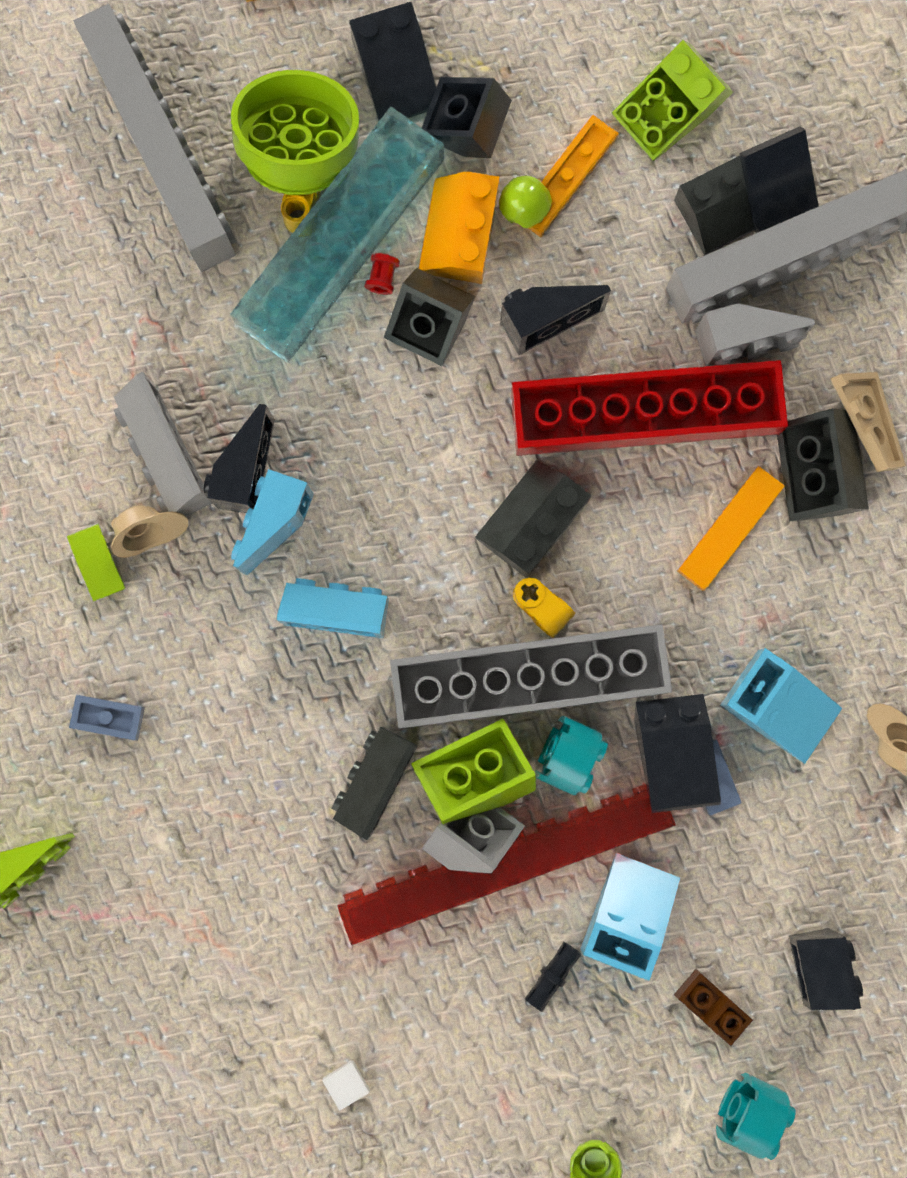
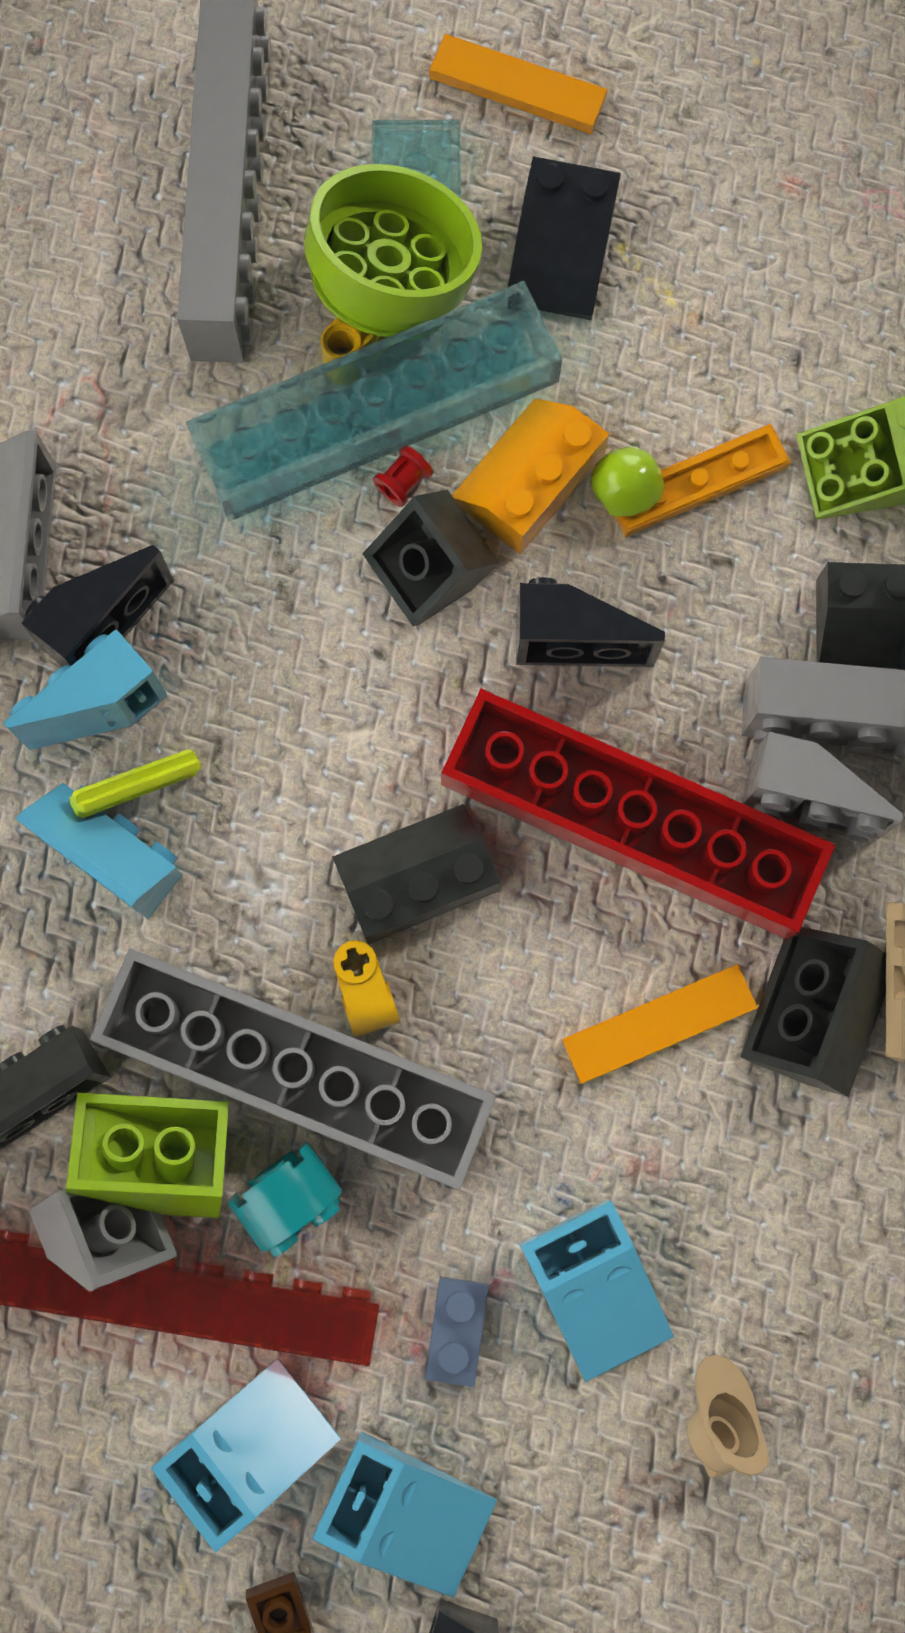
camera: 25 degrees right, 5 degrees down
black slope [419,77,512,158] -> none
black pin [525,941,582,1012] -> none
black slope [634,694,721,813] -> none
none -> neon yellow axle [69,749,201,818]
none -> medium azure slope [312,1431,497,1598]
none -> clear light blue tile [372,119,461,199]

